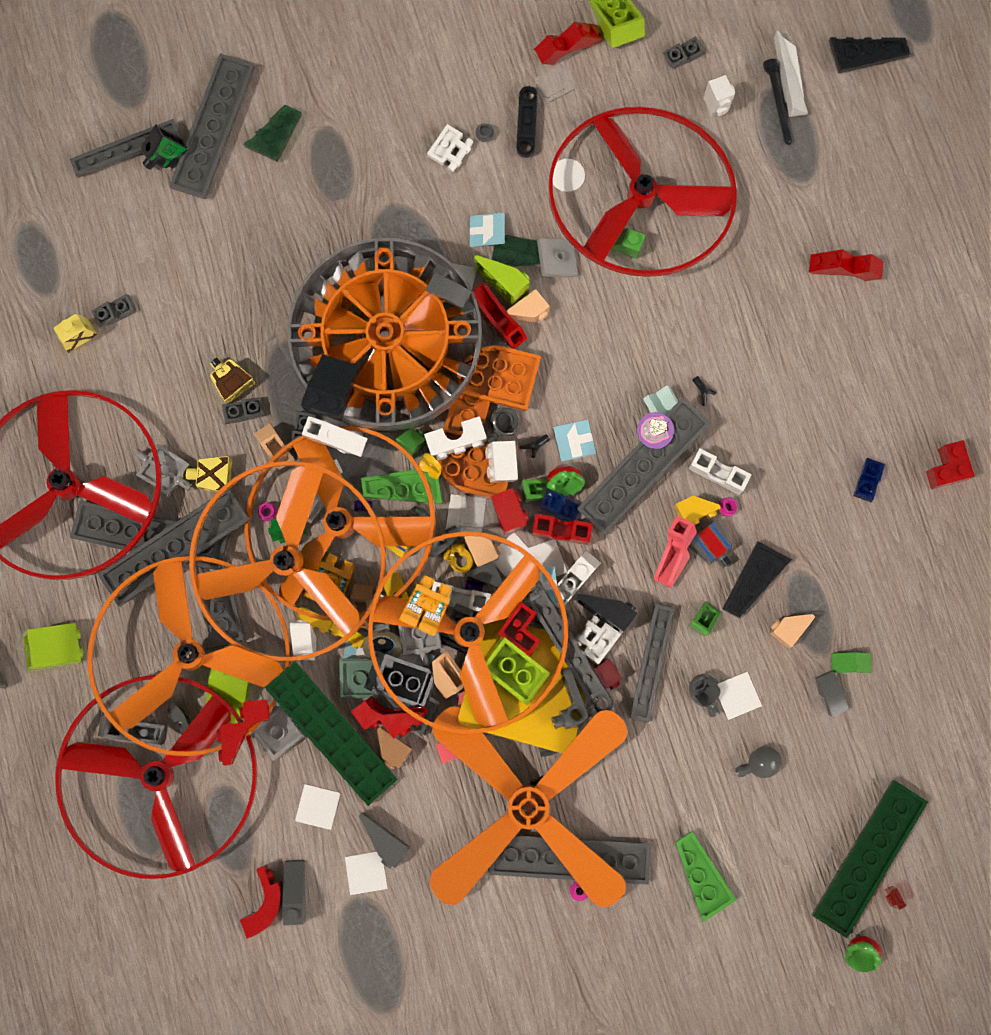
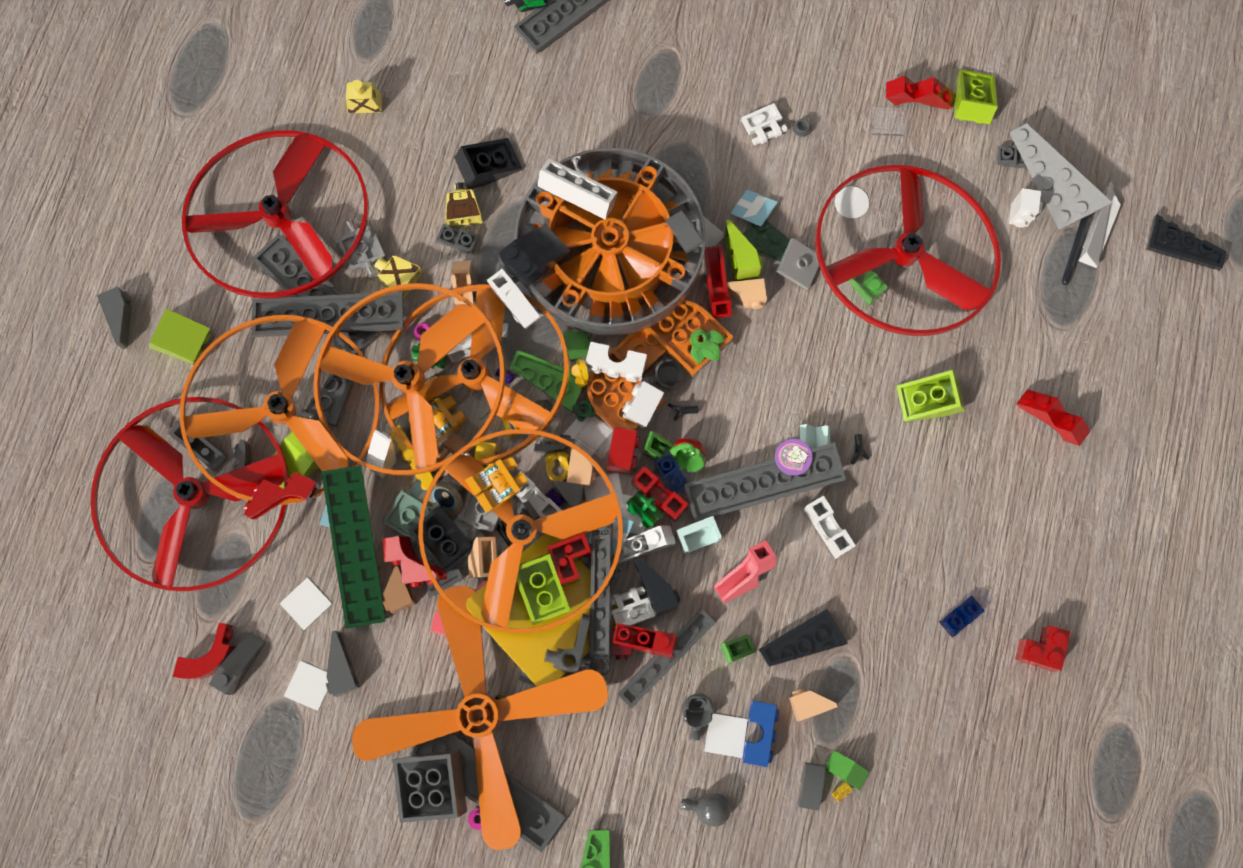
camera: 35 degrees right, 5 degrees down
dark grey slope [92,294,137,327] -> none
clear green wing [244,105,302,162] -> none
light grey plate [252,706,305,761] -> none
black plate [516,86,538,158] -> none
medium azure sticker [553,420,596,462] -> none
yellow slope [674,496,721,525] -> none
torso [689,520,732,568] -> none
dark pink plate [719,498,737,517] -> none
none -> dark grey slope [393,749,467,823]
none -> black slope [454,138,522,189]
none -> white brick [537,158,617,219]
none -> dark green plate [572,400,595,422]
none -> red slope [612,623,678,659]
none -> green hips [626,491,664,528]
none -> light aqua panel [676,516,722,554]
none -> bright green plate [690,329,725,364]
none -> blue arch [742,701,779,767]
none -> yellow piece [831,781,853,802]
none -> lime slope [897,370,966,422]
none -> light grey wing [1009,123,1113,230]

